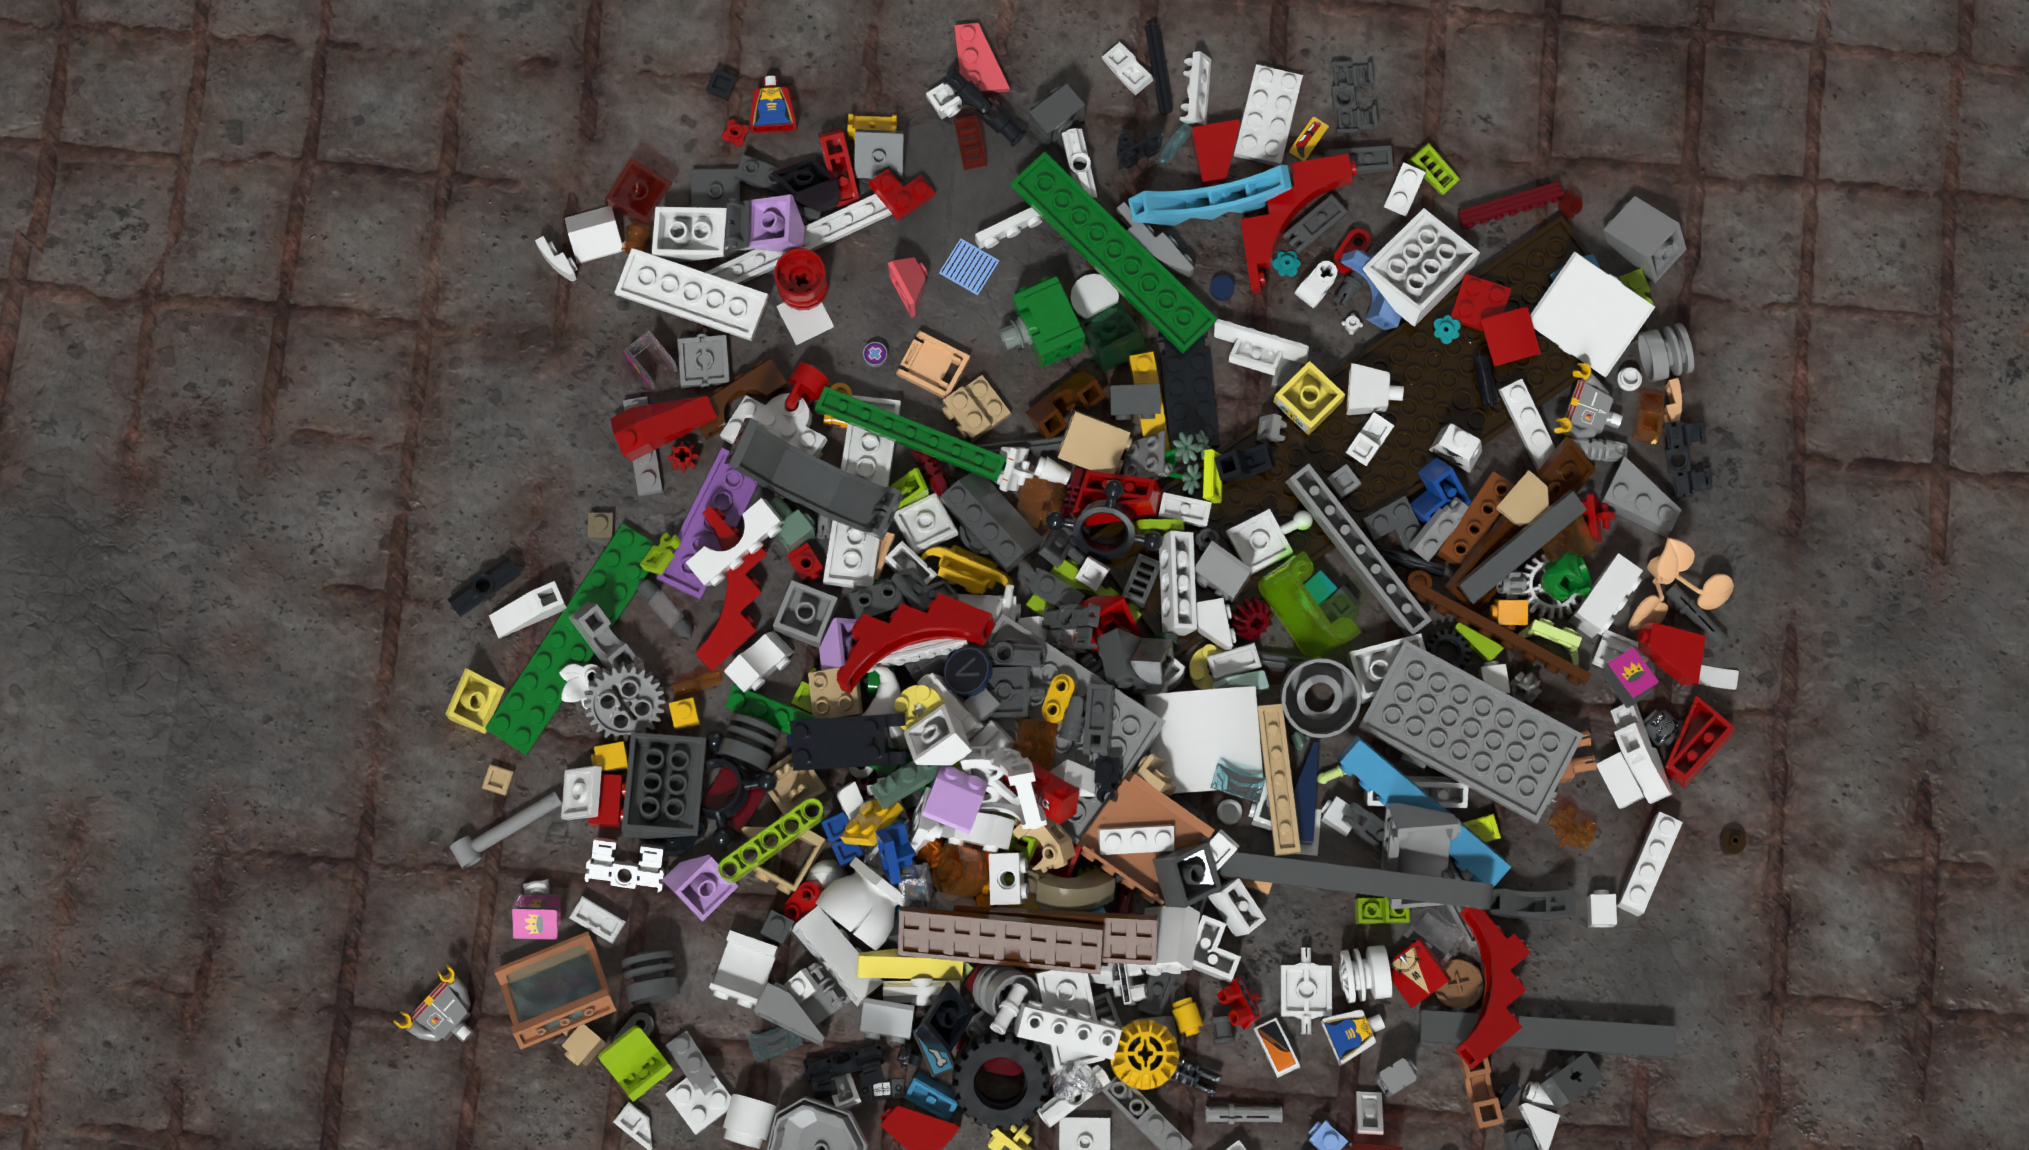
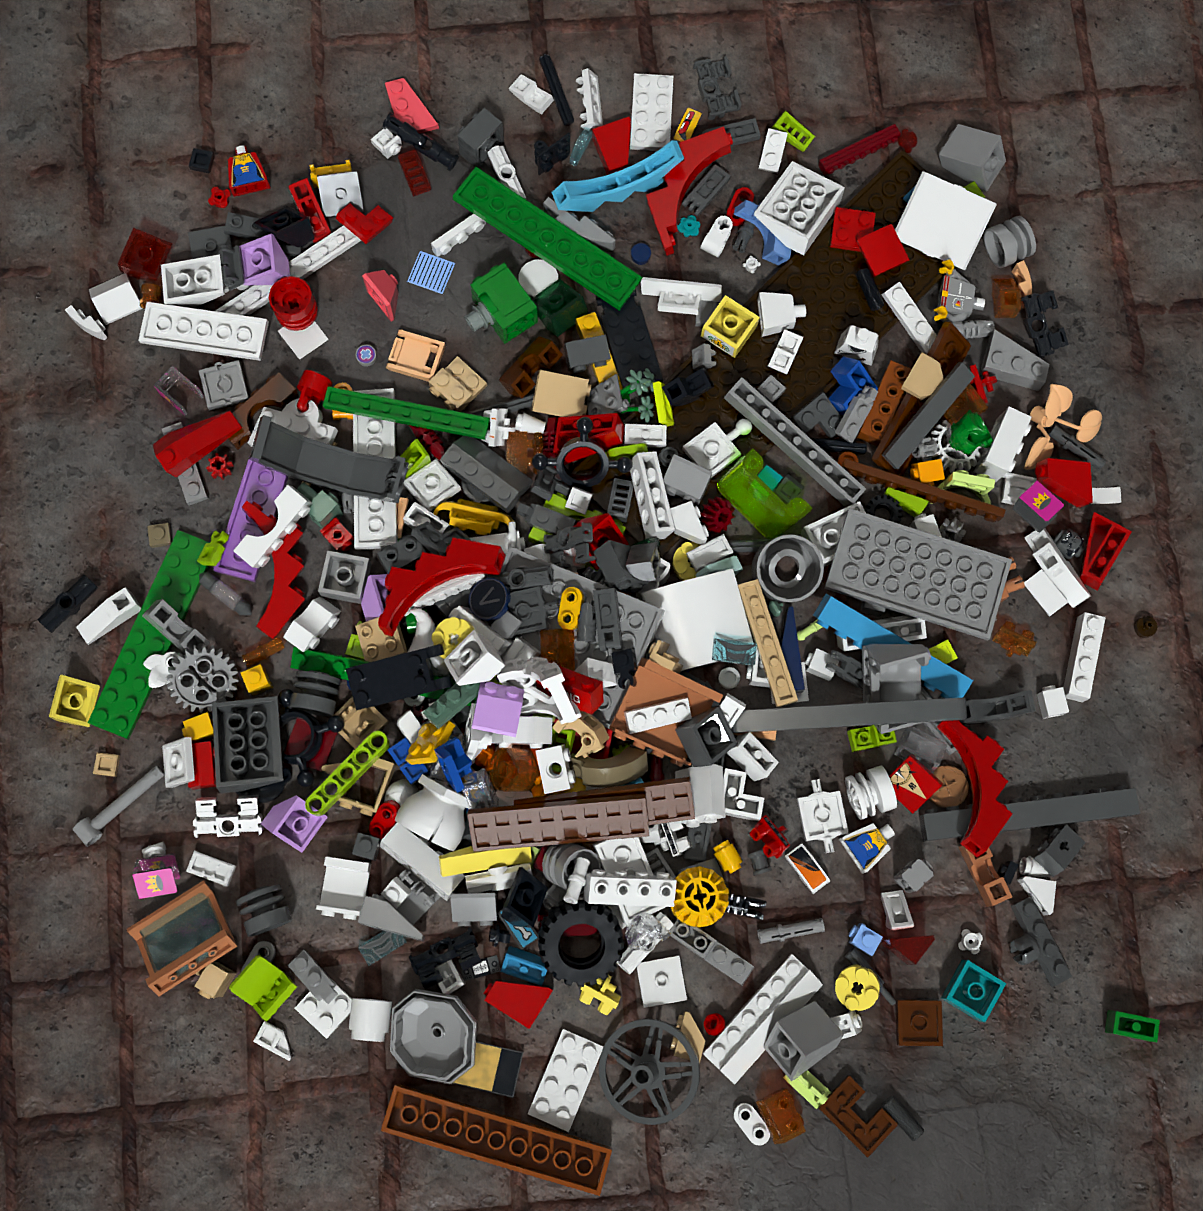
camera: 15 degrees left, 0 degrees up
light grey torso [393,964,474,1042] -> none
teal plant [1434,315,1461,344] -> none
white plate [1617,367,1642,391] -> none

